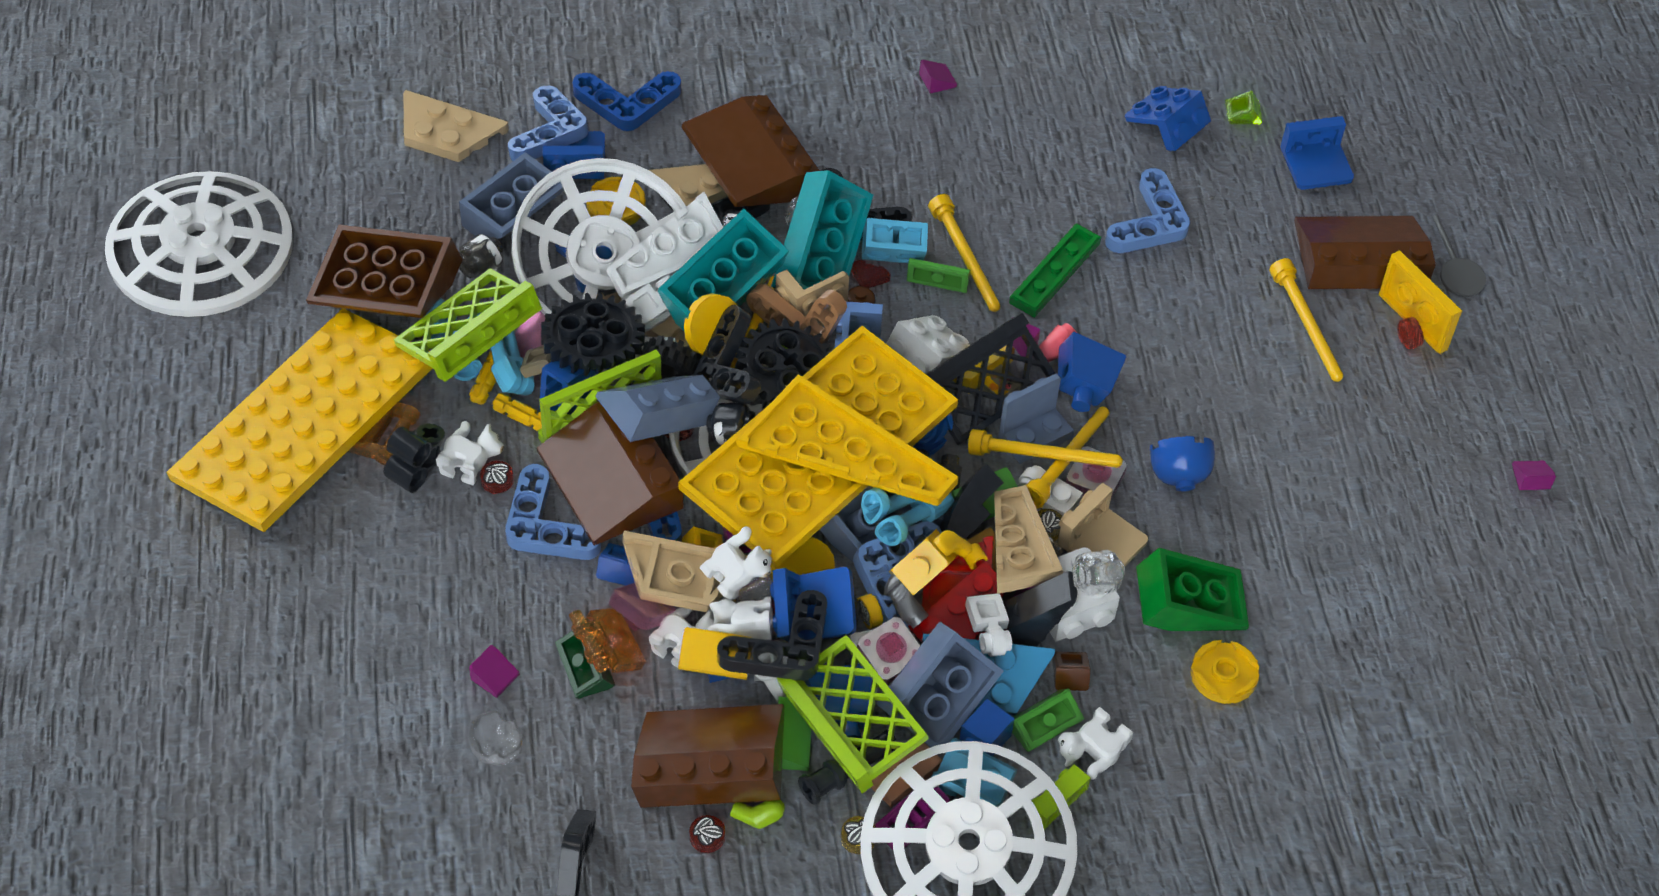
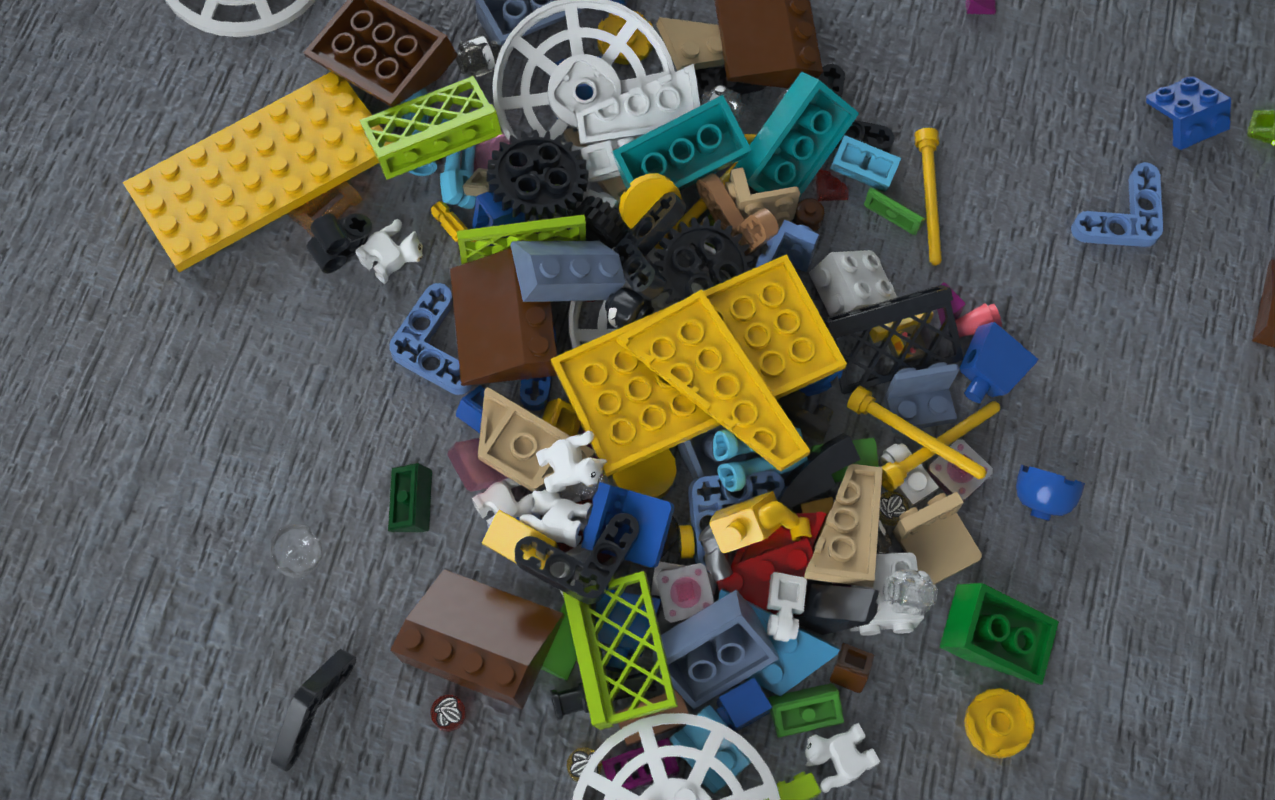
camera: 20 degrees right, 15 degrees up
yellow axle [469,351,496,405] -> none
magenta slope [469,645,520,698] -> none
tile [480,461,514,494] -> none
clear orange plate [569,608,647,673] -> none
lime arm [730,800,785,829] -> none
green tile [1009,223,1101,318] -> none
yellow piece [1269,258,1343,382] -> none

